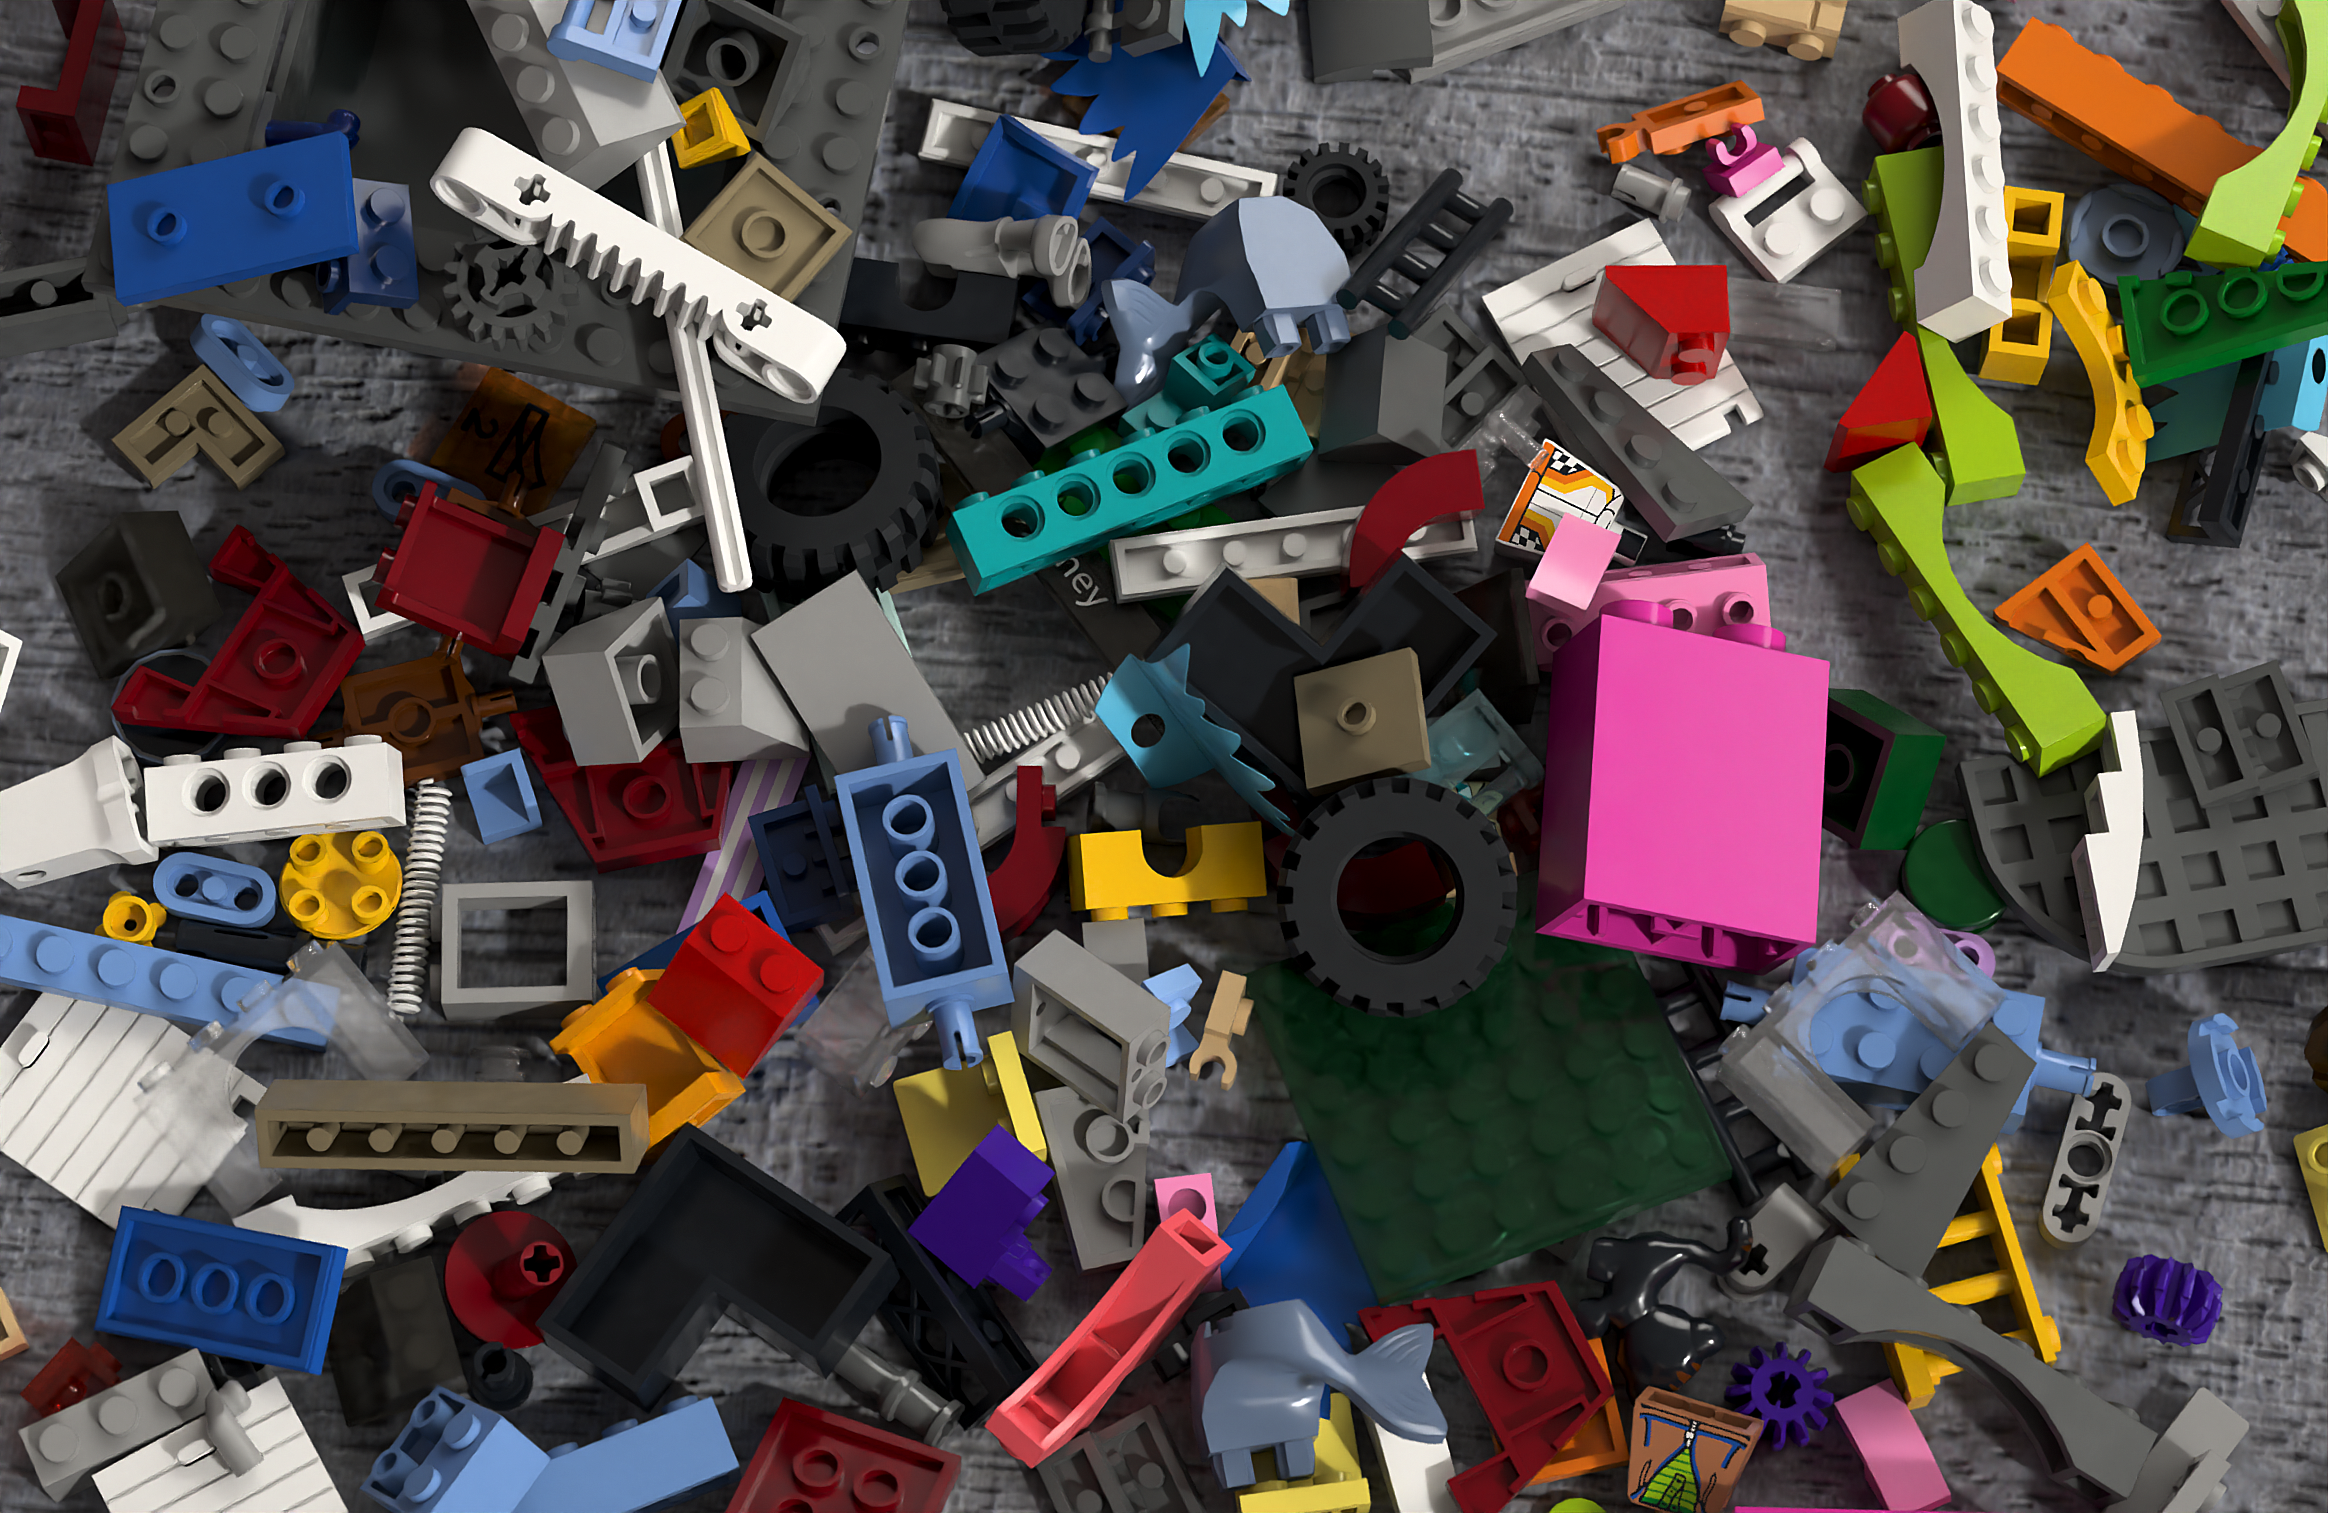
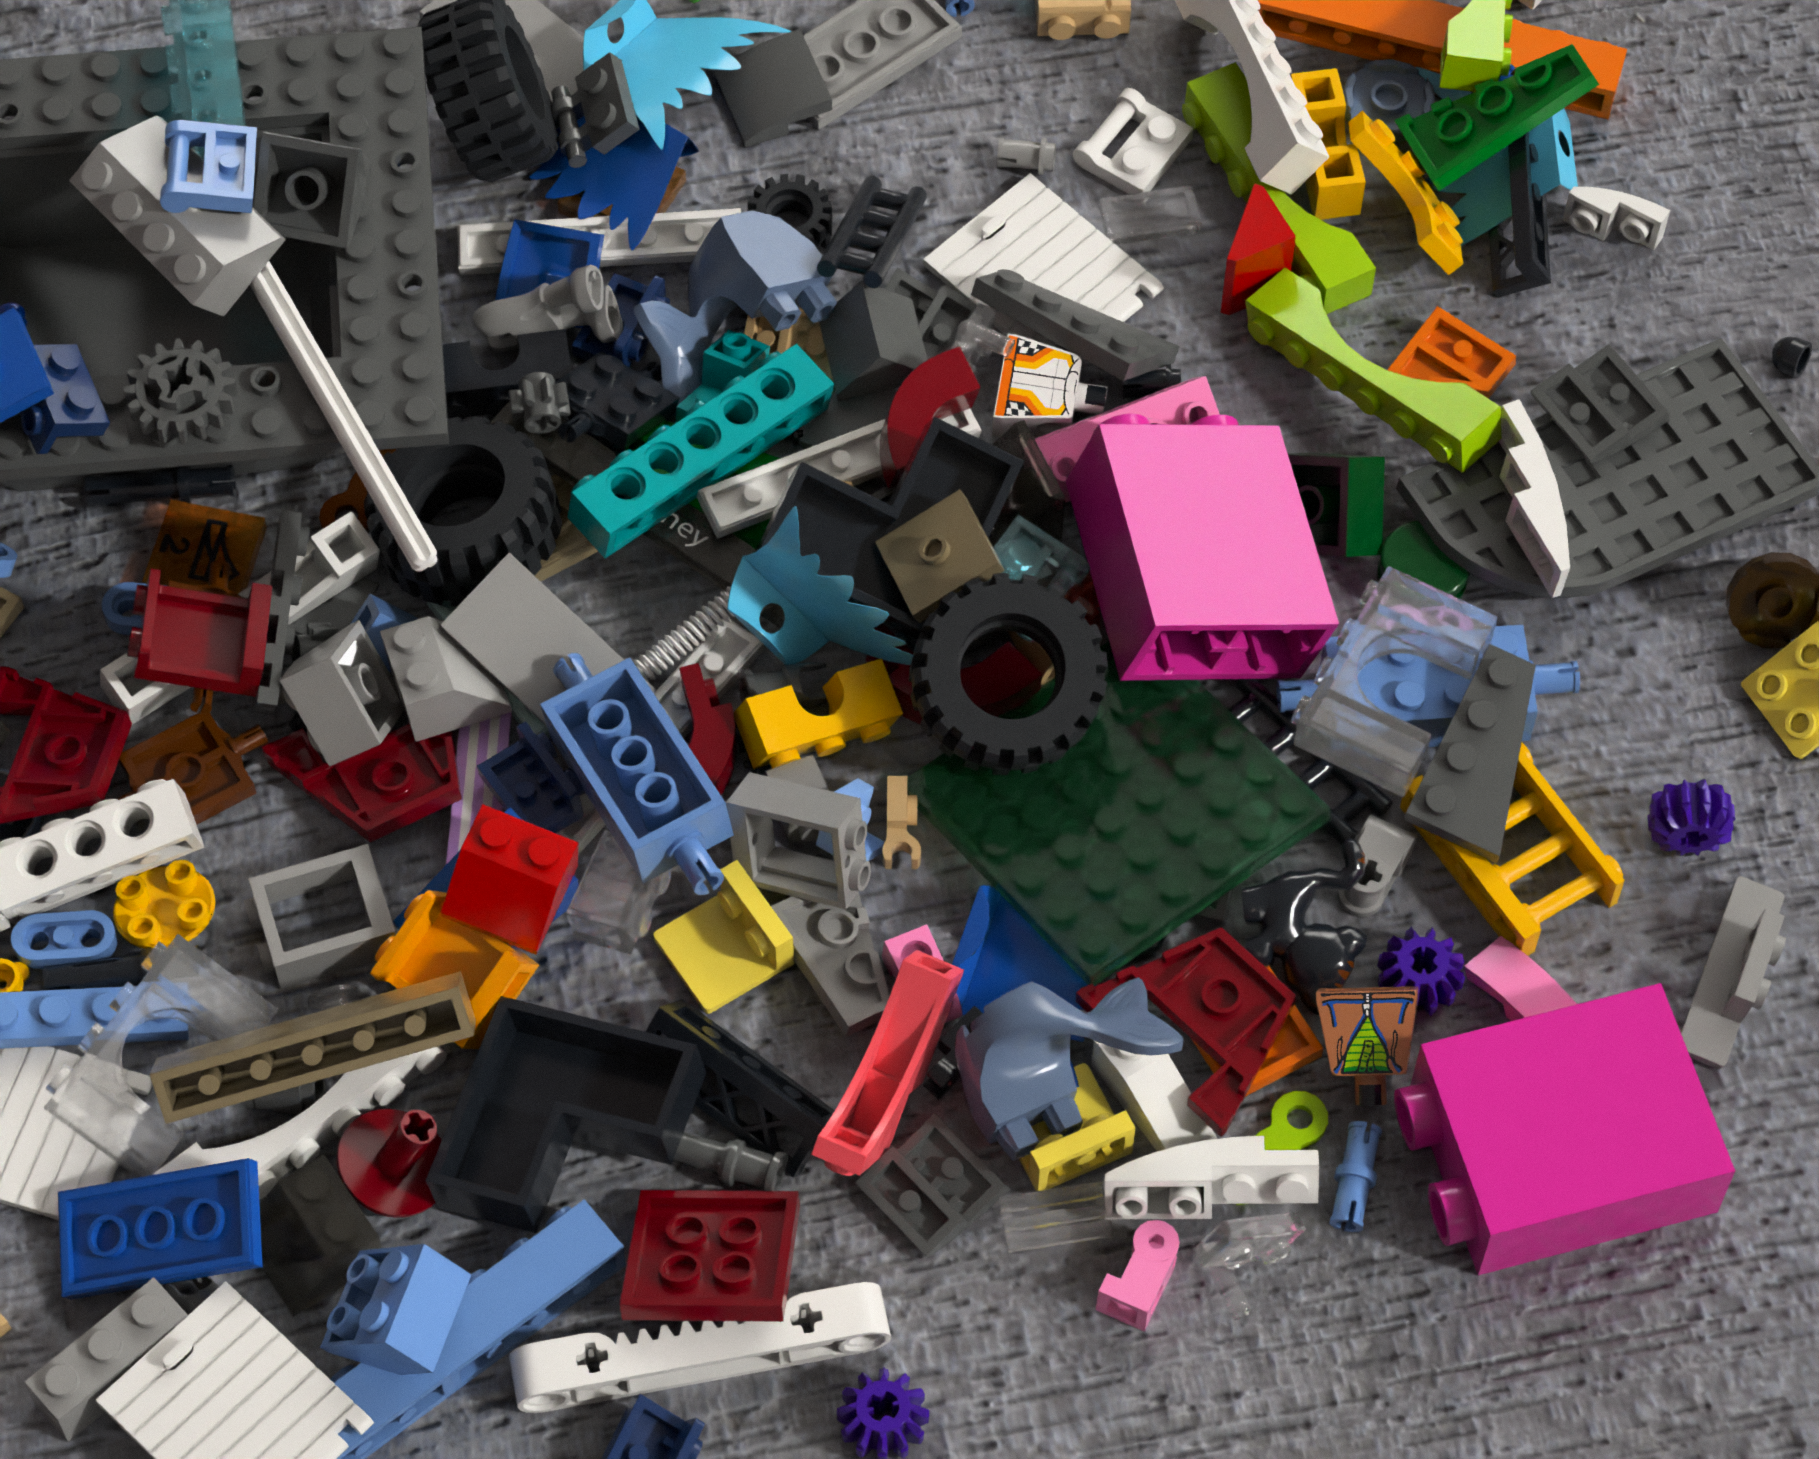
camera: 15 degrees left, 10 degrees down
clear red bracket [19,1337,123,1419] -> none
light grey arm [205,1380,264,1478] -> none
white piece [383,778,452,1022] -> none
white gear [430,127,846,404] -> none
medium blue panel [460,748,543,845] -> none
black pin [470,1342,534,1412] -> none
yellow slope [671,87,751,170] -> none
dark tan plate [678,152,853,311] -> none
dark purple hinge [907,1124,1056,1302] -> none
bright pink slope [1525,512,1622,620] -> none
red slope [1592,265,1730,386] -> none
orange plate [1596,79,1765,164] -> none
dark pink tile [1702,122,1785,198] -> none
dark grey arch [1782,1235,2158,1509] -> none
dark red head [1862,74,1943,155] -> none
light grey beam [2038,1072,2132,1250] -> none
medium blue tile [2145,1013,2267,1139] -> none

